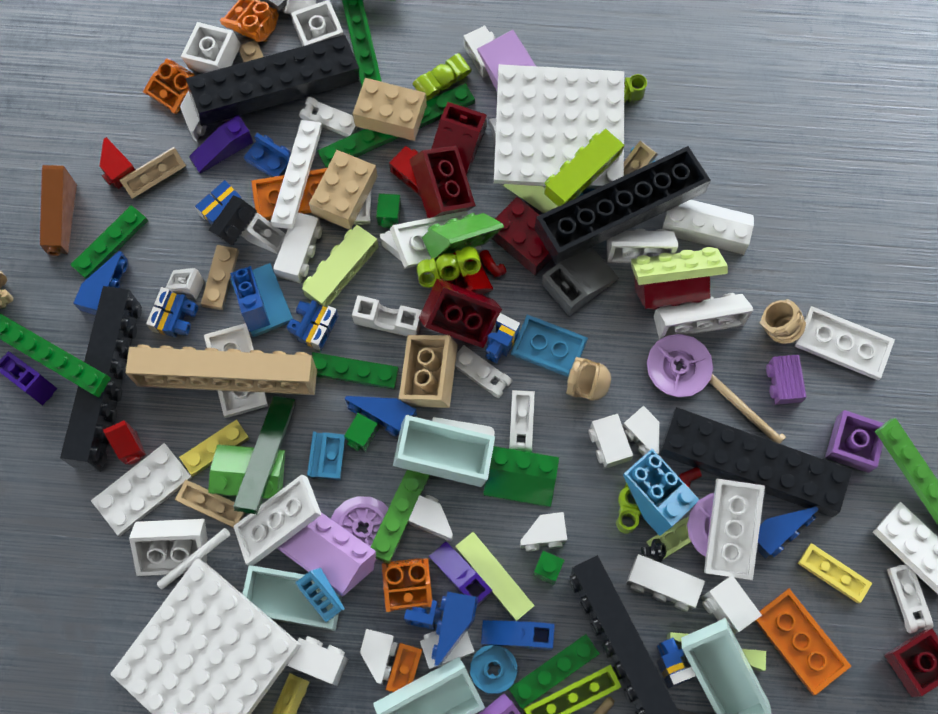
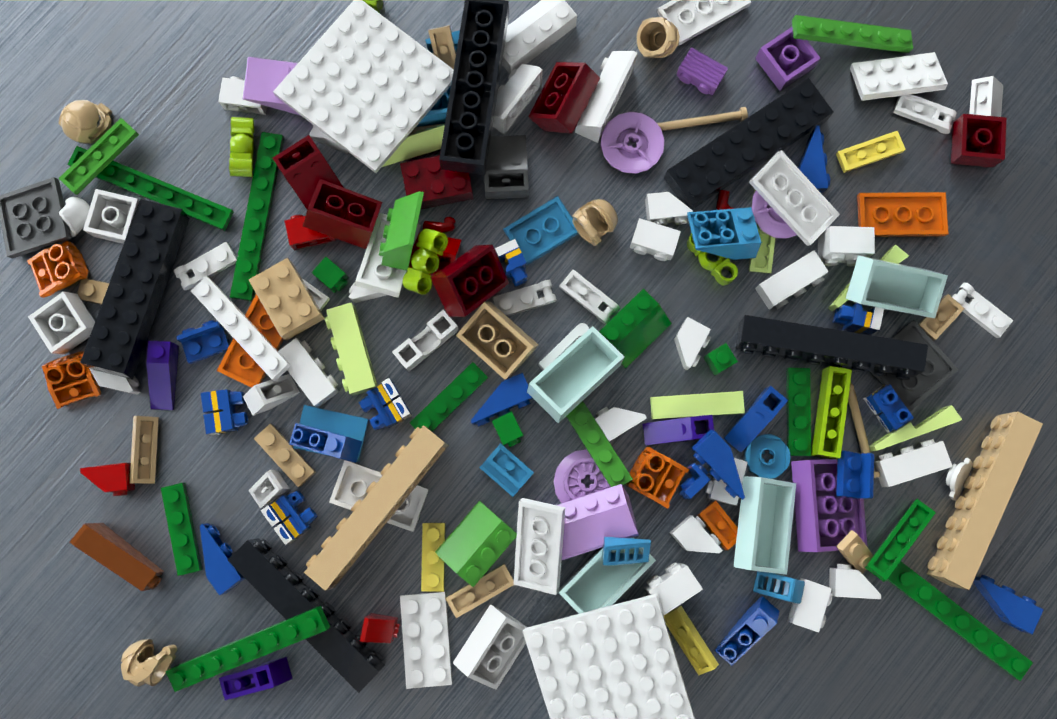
camera: 55 degrees left, 10 degrees up
white bar [157,528,230,590] -> none
black brick [209,195,257,245] -> none
tile [233,396,296,515] -> none
tan brick [353,78,427,141] -> none
lime brick [544,128,625,206] -> none
yellowish green plate [631,247,728,285] -> none
black plate [641,539,666,562] -> none

